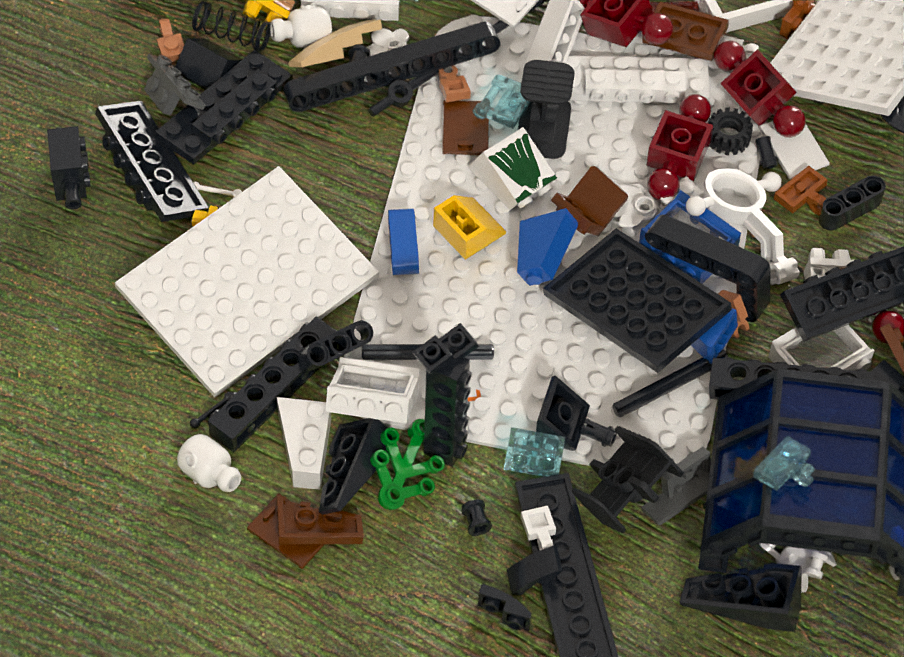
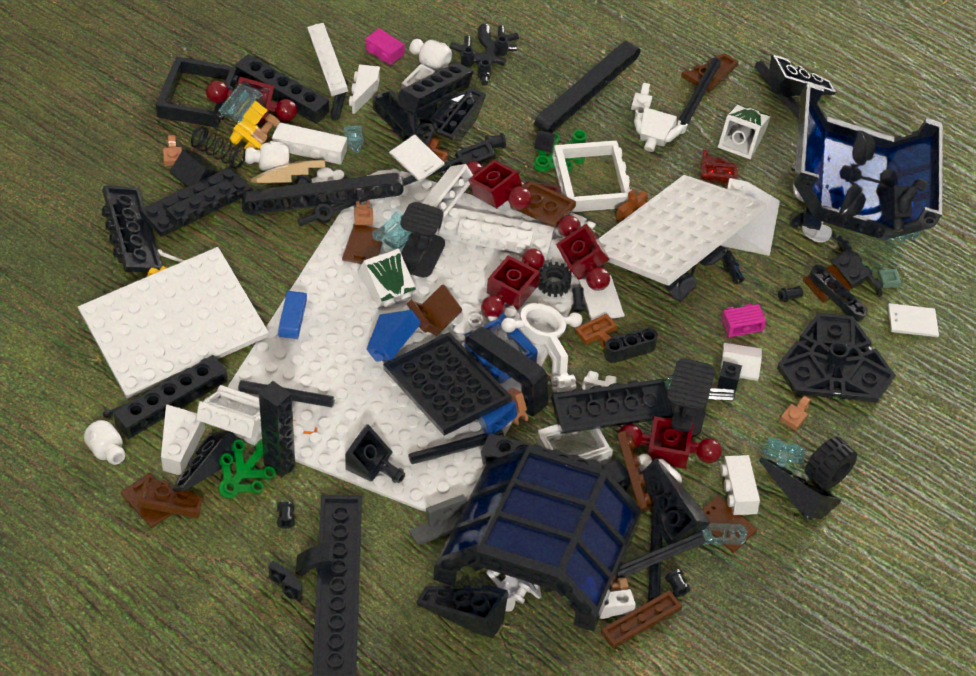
camera: 10 degrees right, 5 degrees down
black brick [47,126,91,210] -> none
dark grey bracket [144,54,206,116] -> none
black beam [297,320,374,371] -> none
black slope [413,323,479,374] -> none
yellow slope [433,195,506,260] -> none
clear light blue brick [504,427,565,477] -> none
white plate [521,506,556,551] -> none
black piece [572,426,684,534] -> none
clear light blue plate [753,436,815,491] -> none

